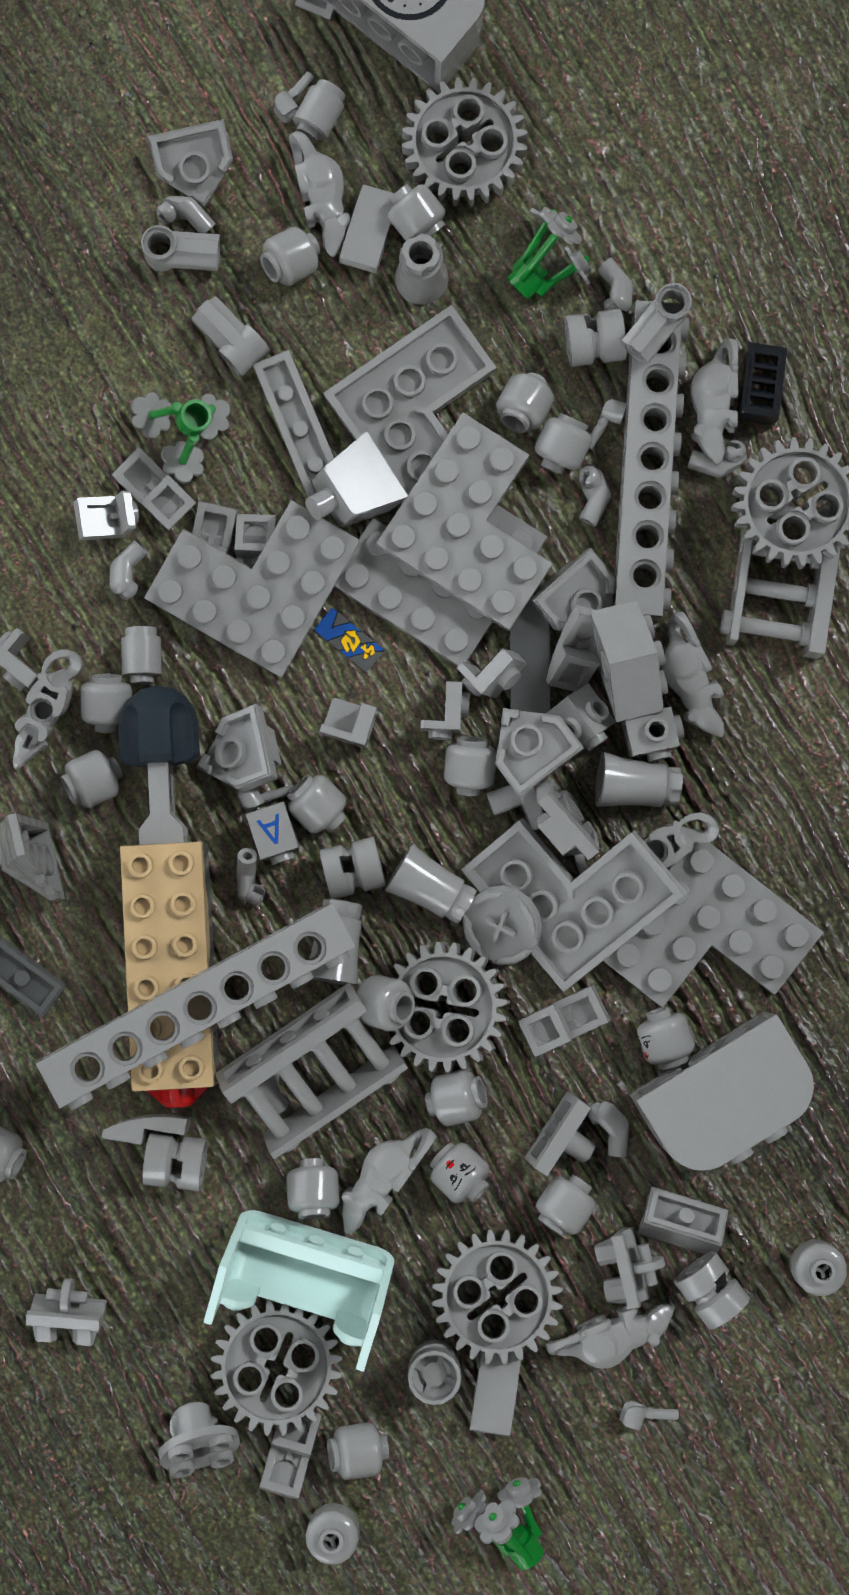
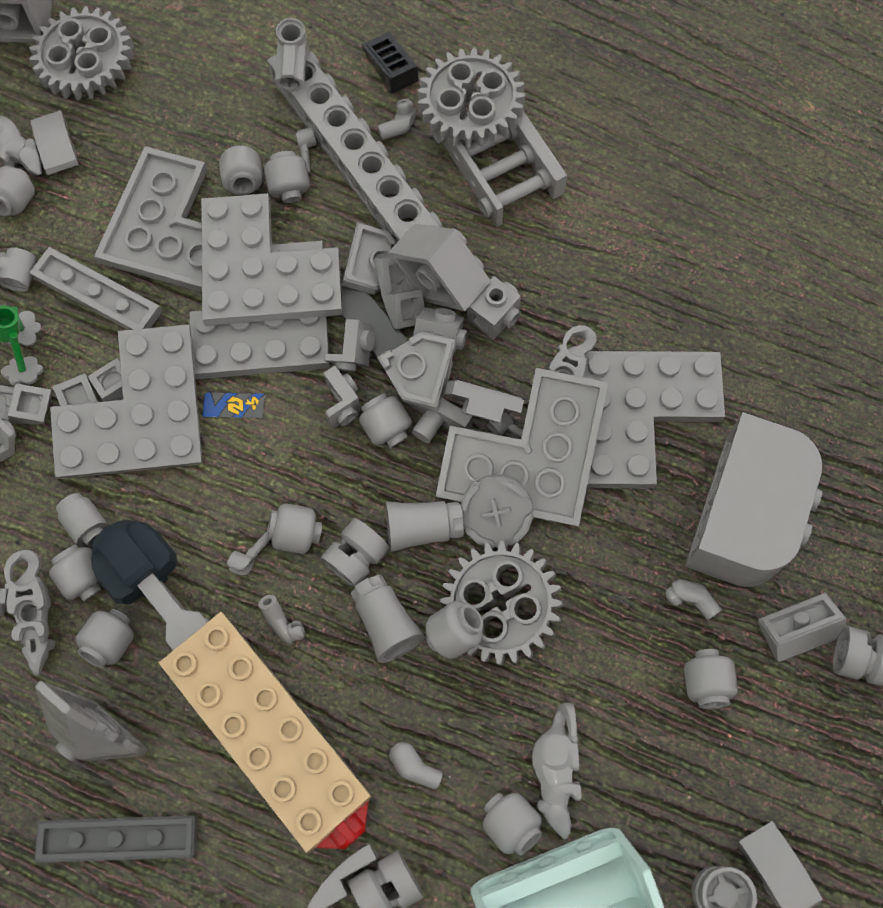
camera: 40 degrees left, 15 degrees down
light grey brick [35,903,356,1110] -> none
light grey arm [109,540,148,600] -> none
light grey plate [196,704,282,792] -> none
light grey fence [215,982,408,1159] -> none
light grey brick [246,801,301,866] -> none
torso [305,432,408,527] -> none
light grey panel [319,698,378,749] -> none
light grey head [387,184,445,241] -> none
light grey plant [395,233,449,305] -> none
light grey head [425,1069,488,1126] -> none
light grey head [430,1143,489,1203] -> none
light grey gear [432,1230,563,1365] -> none
green plant [507,207,591,299] -> none
light grey slope [518,984,611,1057] -> none
light grey tile [524,1091,595,1176] -> none
light grey animal [546,1304,675,1369] -> none
light grey wheel [564,308,627,367] -> none
light grey arm [578,466,611,527] -> none
light grey hips [594,1227,666,1309] -> none
light grey plant [595,752,683,807] -> none
light grey arm [597,258,633,312] -> none
light grey head [637,1007,695,1070] -> none
light grey animal [660,611,724,737] -> none
light grey animal [690,339,738,465] -> none

